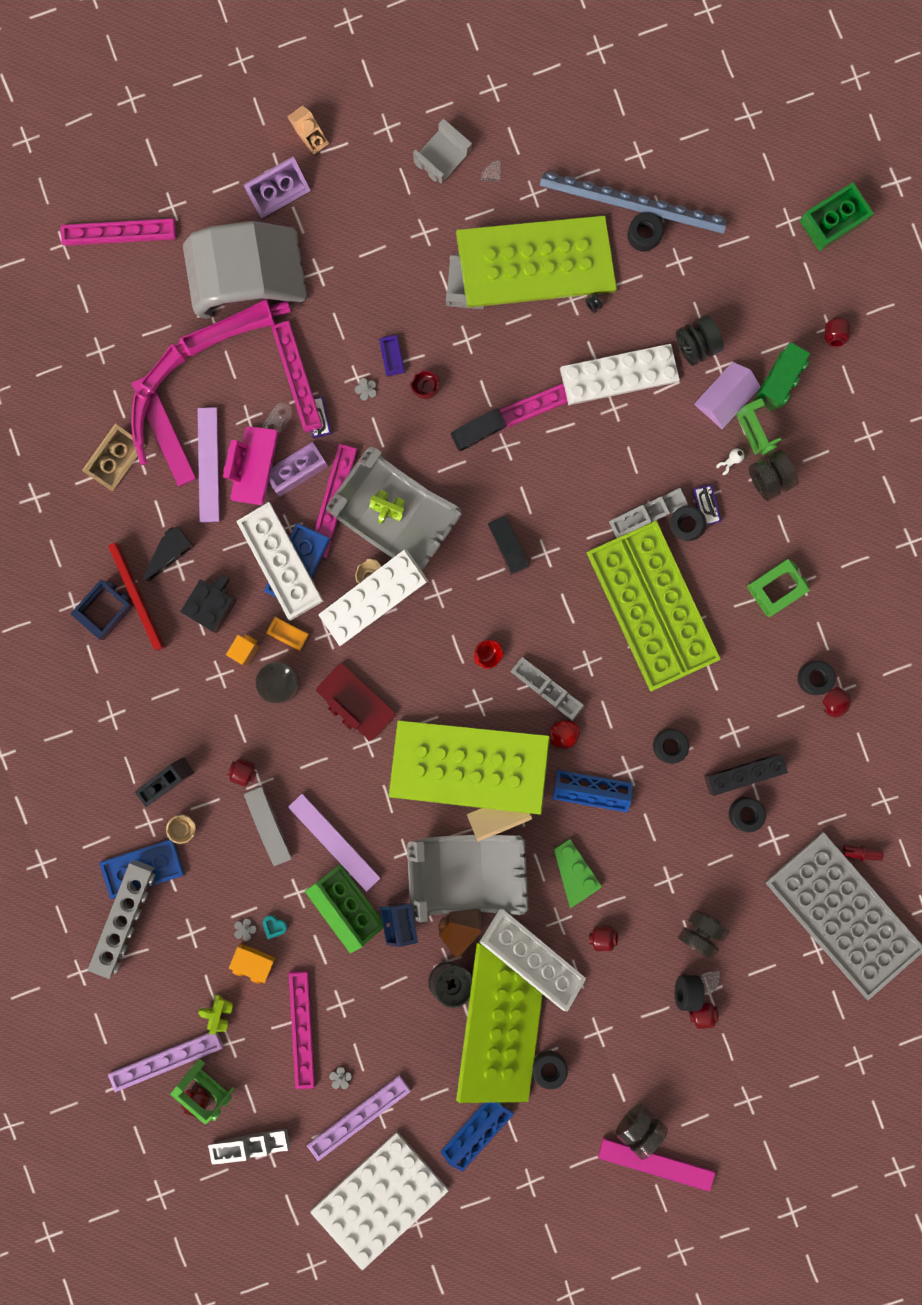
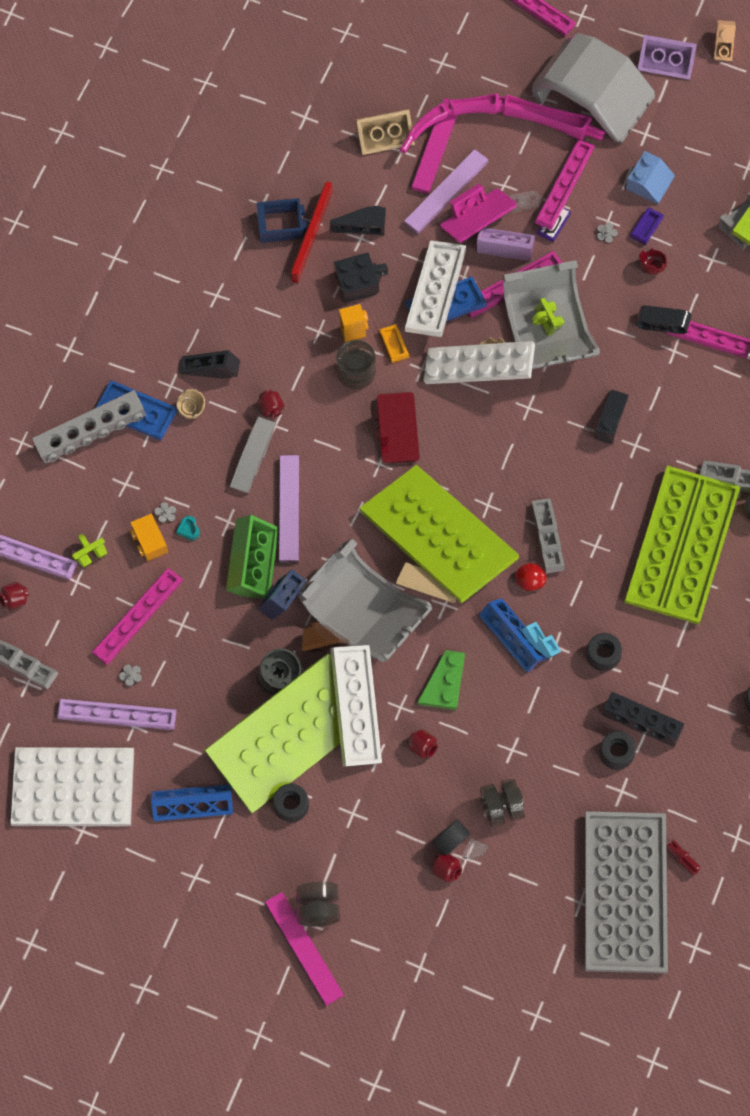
camera: 45 degrees right, 20 degrees down
bright green panel [170,1059,234,1125] -> none
red hair [474,640,504,669] -> none
none -> medium azure slope [521,622,561,658]
none -> medium blue slope [626,151,675,204]

